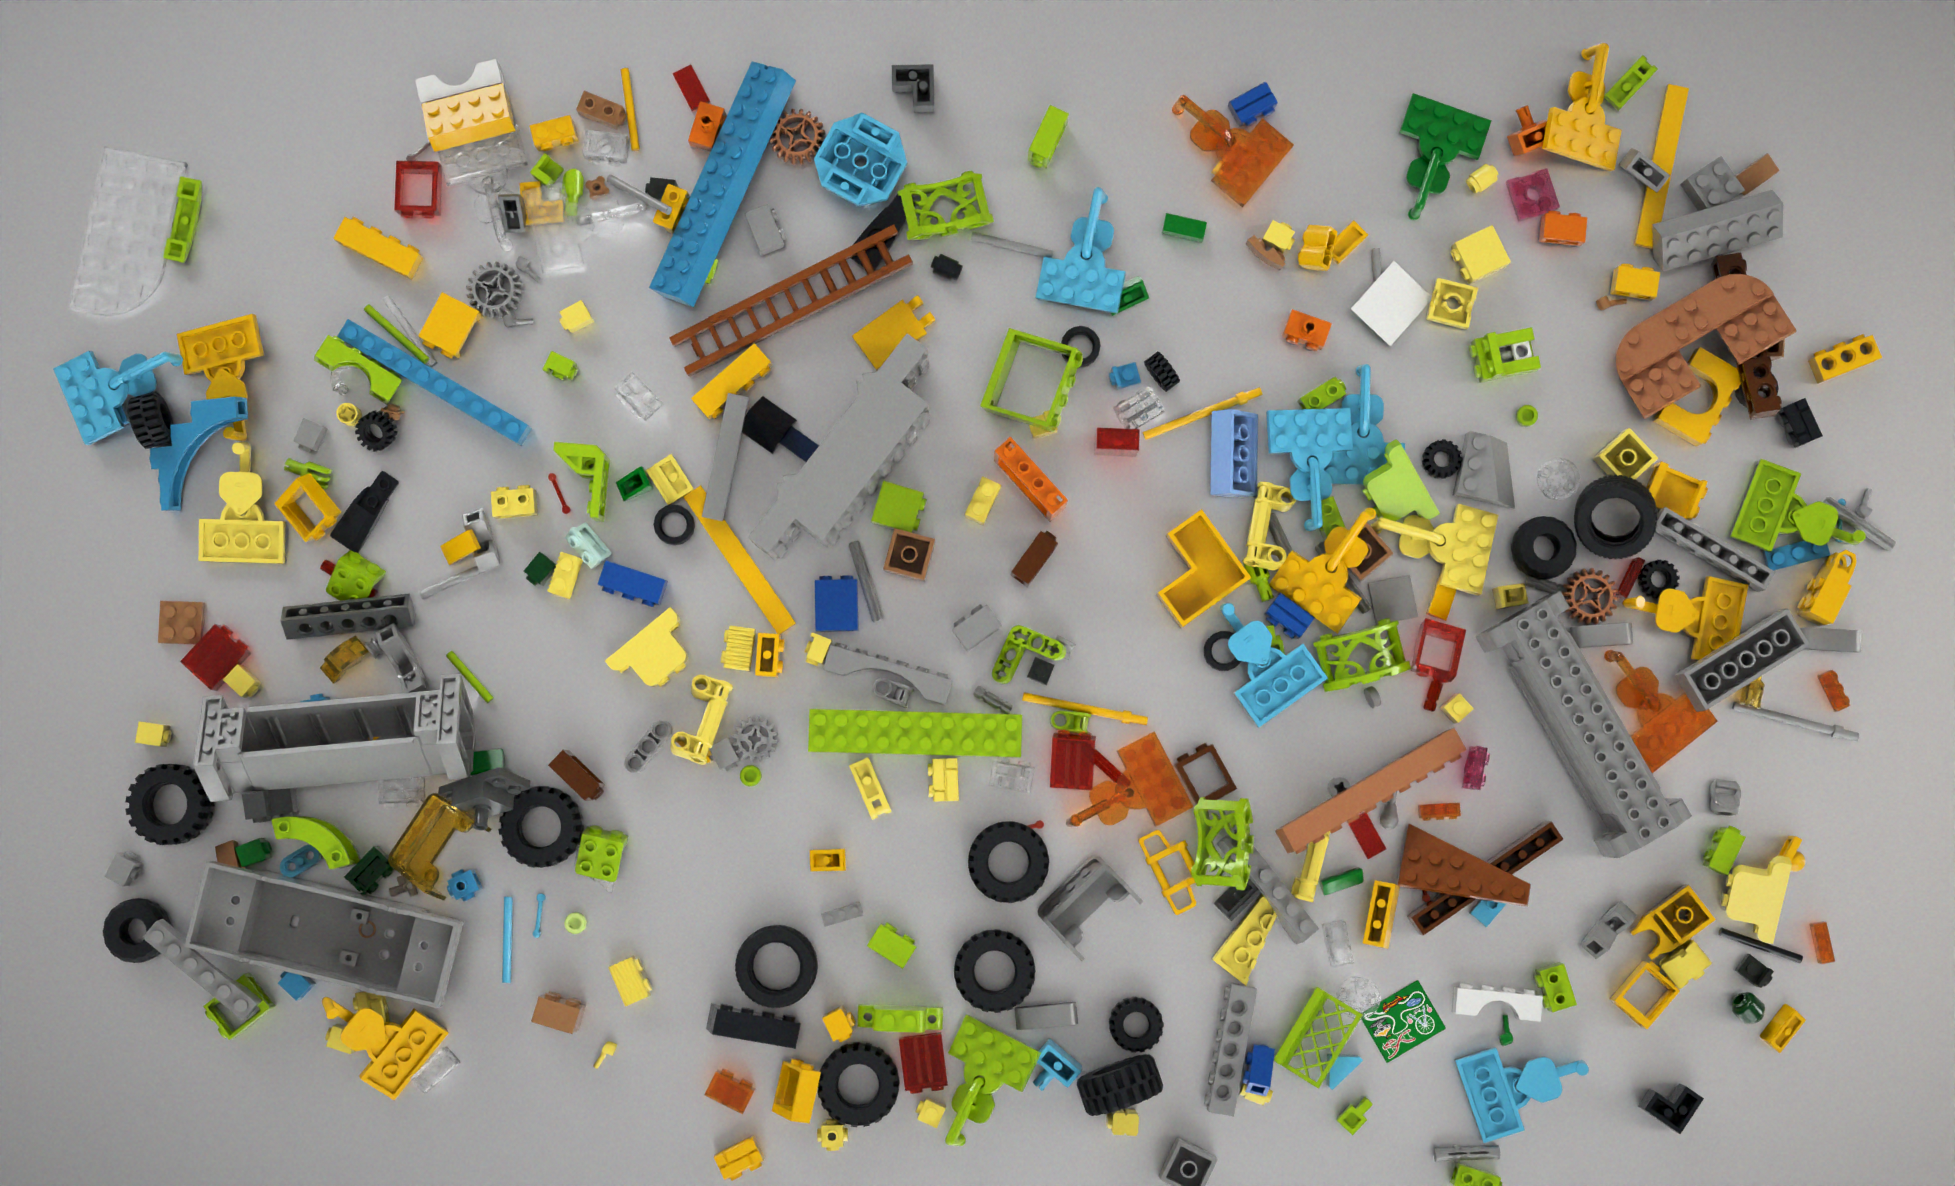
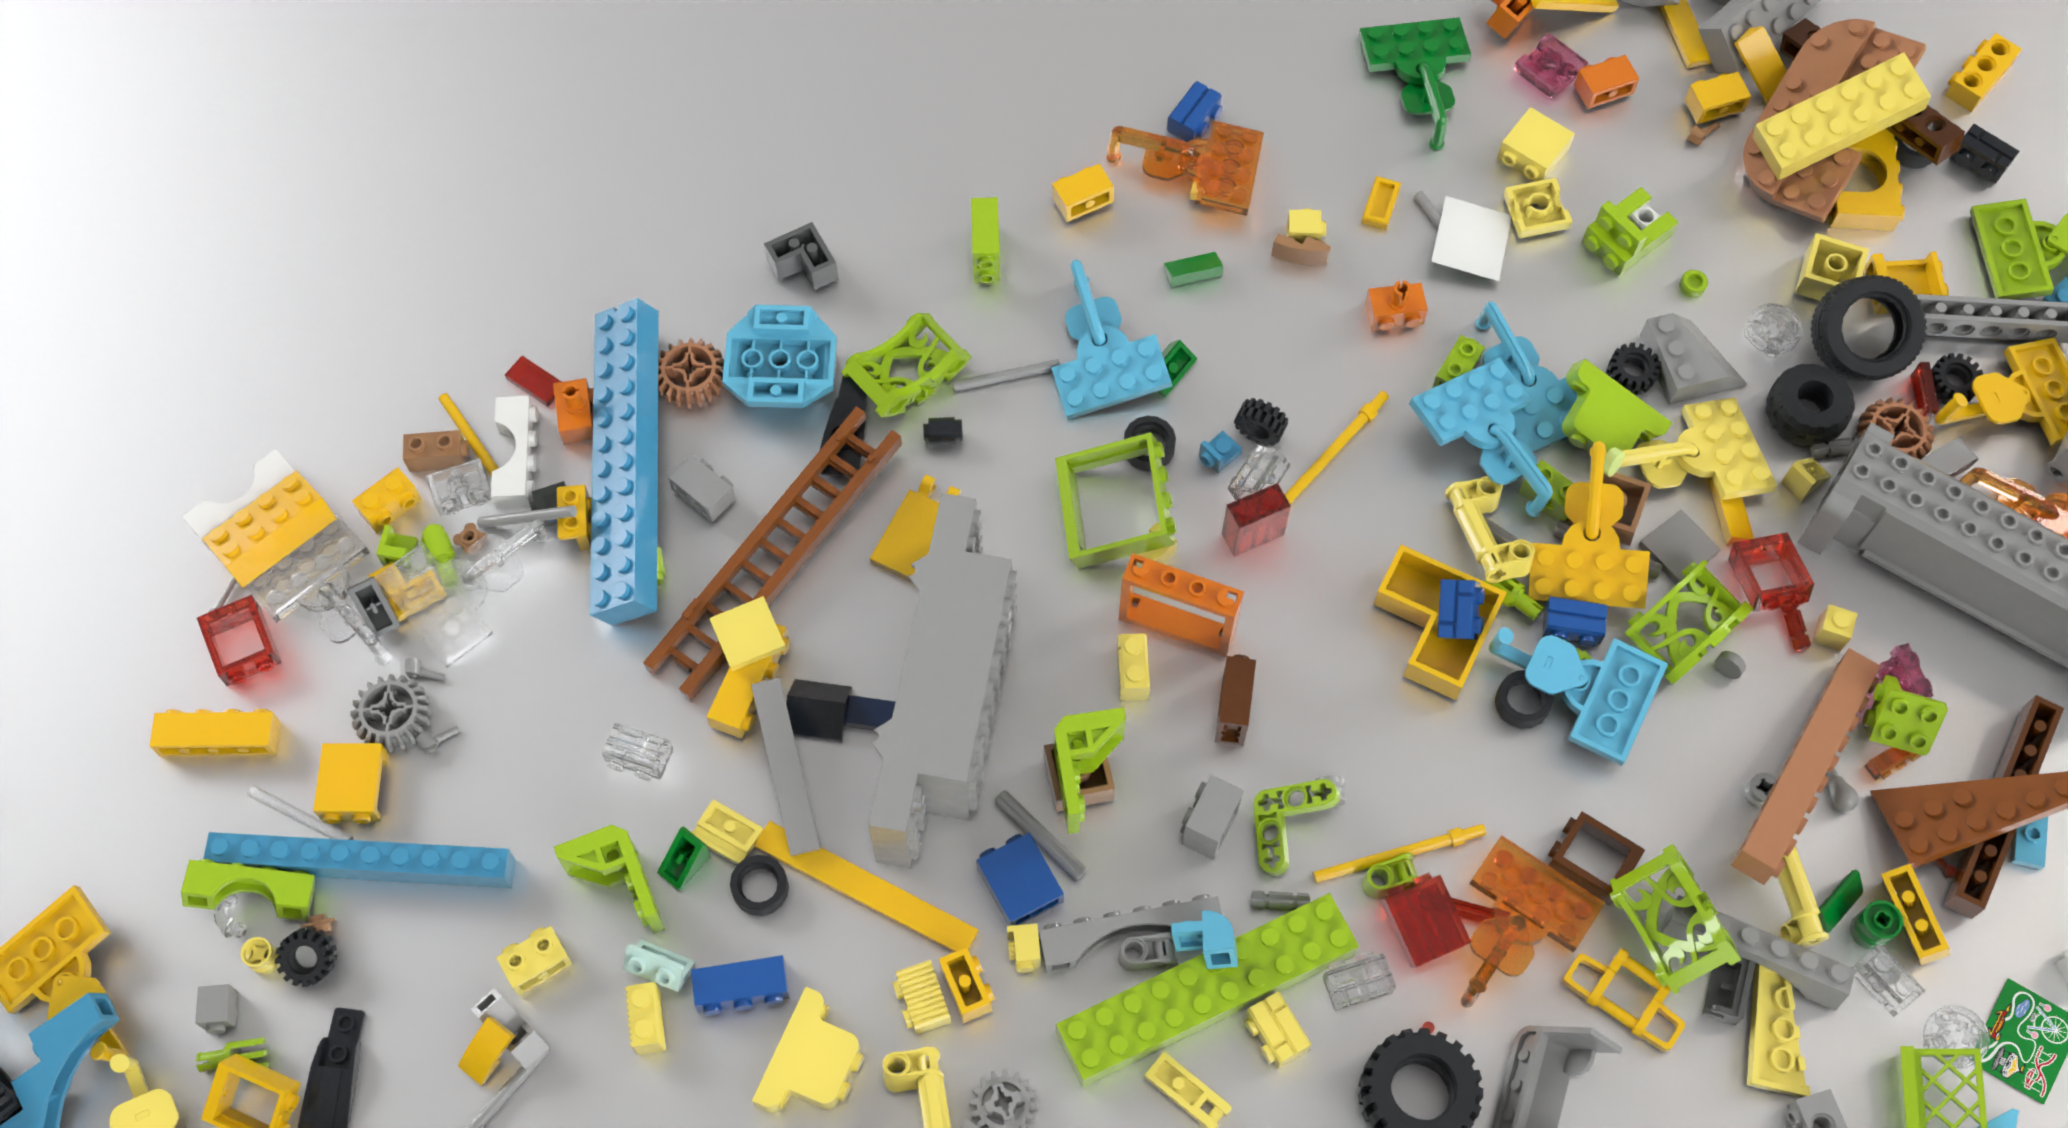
camera: 25 degrees left, 20 degrees down
lime bar [364,304,430,364] -> none
dark green brick [524,552,556,586] -> none
lime brick [542,351,578,380] -> none
clear red hinge [548,473,571,514] -> none
light yellow brick [559,300,594,333] -> none
lime brick [871,481,927,533] -> none
pearl dark grey brick [1027,657,1055,685] -> none
light blue slope [1210,409,1258,497] -> none
yellow brick [1298,225,1337,271] -> none
clear red tile [1347,812,1386,859] -> none
light yellow brick [1466,164,1498,194] -> none
none -> white arch [491,395,538,509]
none -> light yellow tile [709,596,786,672]
none -> yellow brick [1052,163,1114,222]
none -> lime bracket [1053,707,1126,834]
none -> medium azure brick [1171,910,1238,969]
none -> blue brick [1437,579,1485,640]
none -> yellowish green tile [1604,447,1625,477]
none -> yellow slope [1734,26,1787,104]
none -> light yellow brick [1752,52,1931,180]
none -> green wheel [1850,900,1903,950]
none -> lime bracket [1862,675,1948,756]

